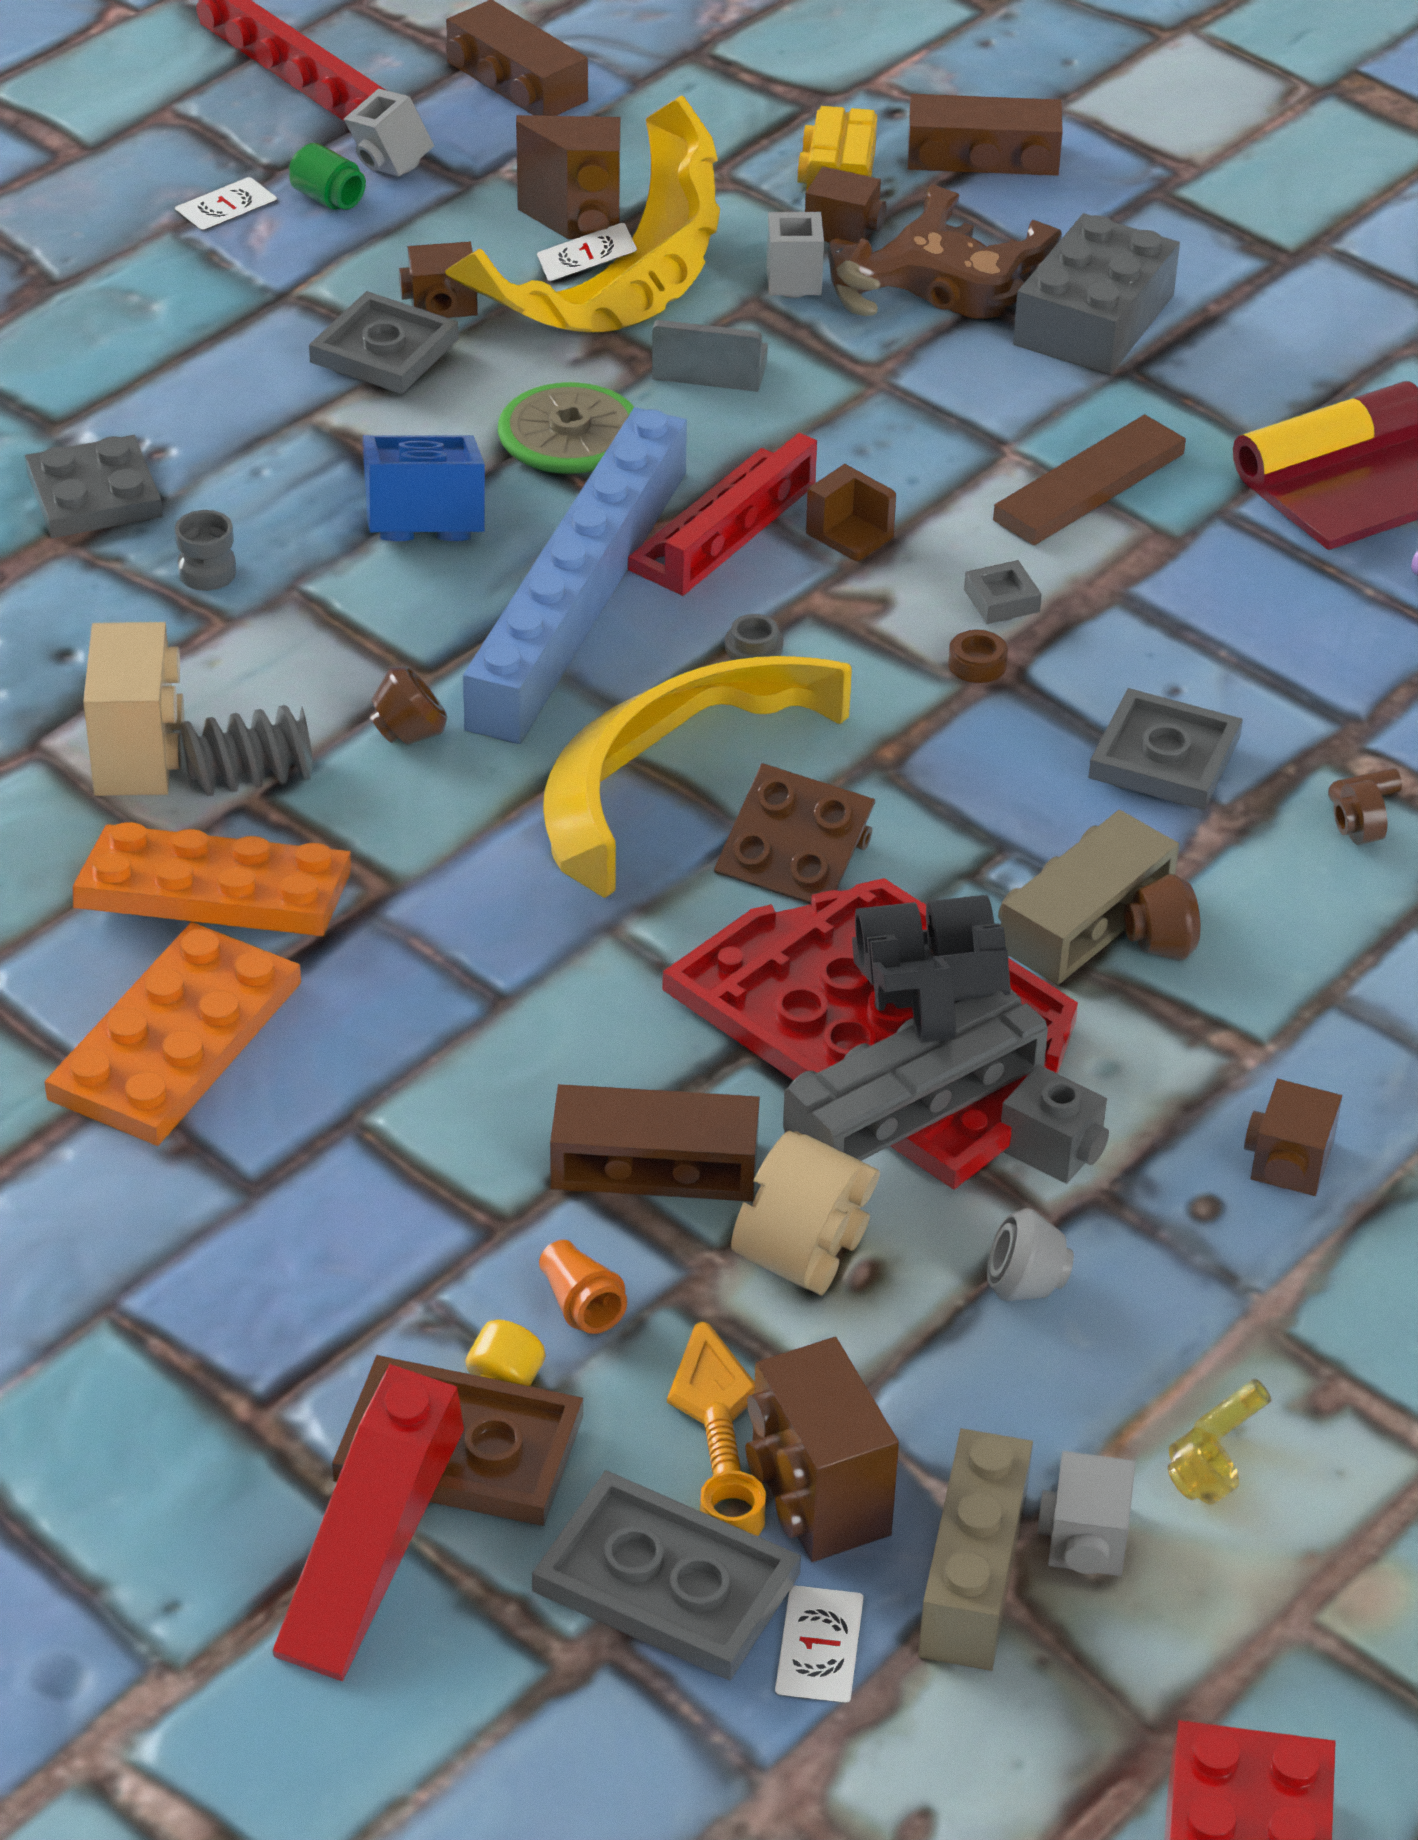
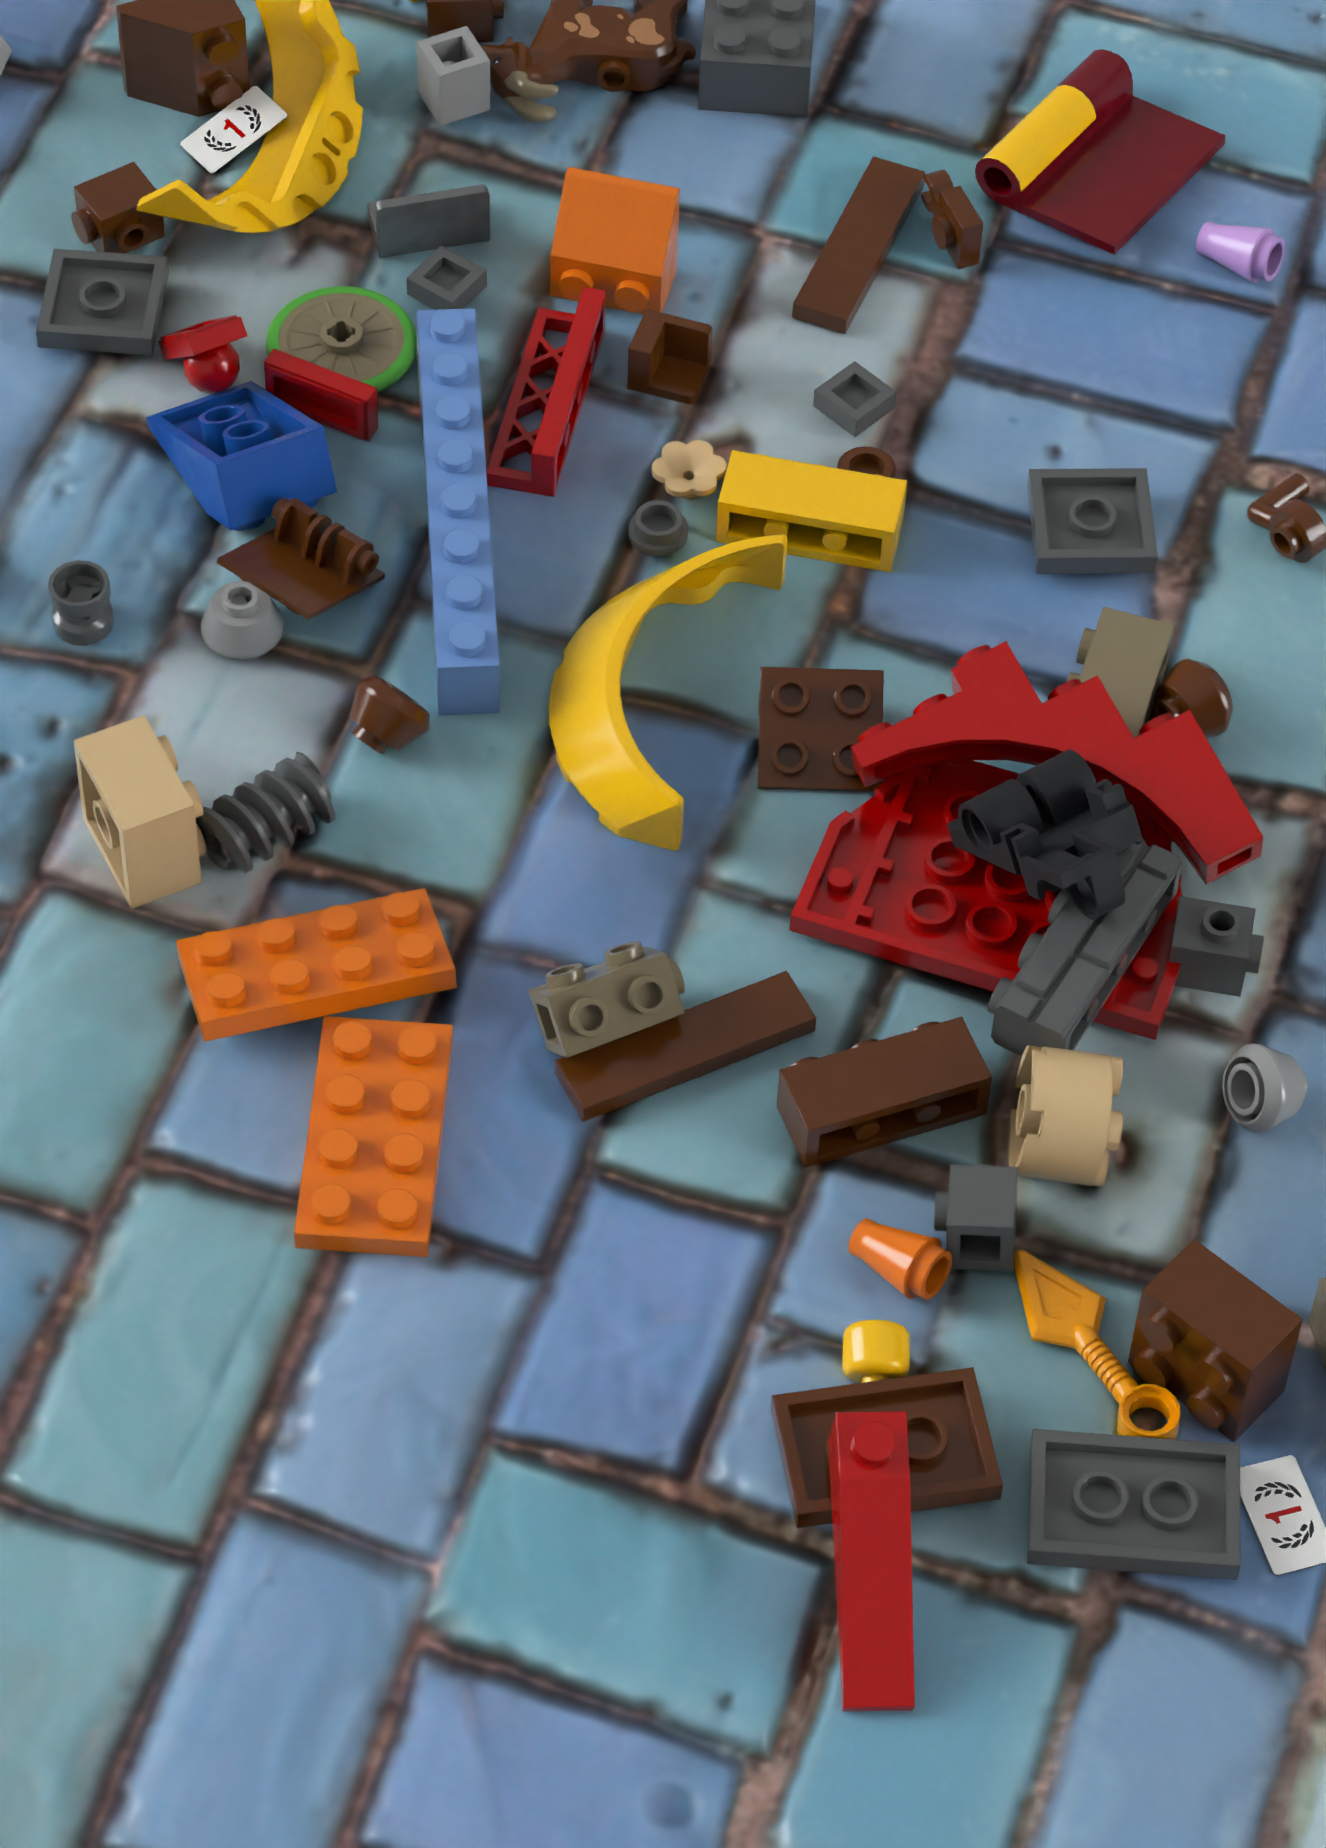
camera: 25 degrees left, 10 degrees up
none -> red tile [158,315,248,394]
none -> light grey cone [201,581,284,660]
none -> reddish brown hinge [217,497,385,620]
none -> red tile [264,349,378,442]
none -> dark grey plate [406,246,487,310]
none -> dark tan brick [528,941,685,1058]
none -> orange slope [550,167,680,314]
none -> reddish brown tile [555,971,816,1122]
none -> tan plant [651,440,727,499]
none -> yellow brick [716,450,907,573]
none -> red arch [851,641,1263,885]
none -> reddish brown plate [921,170,983,269]
none -> dark grey brick [934,1164,1017,1272]

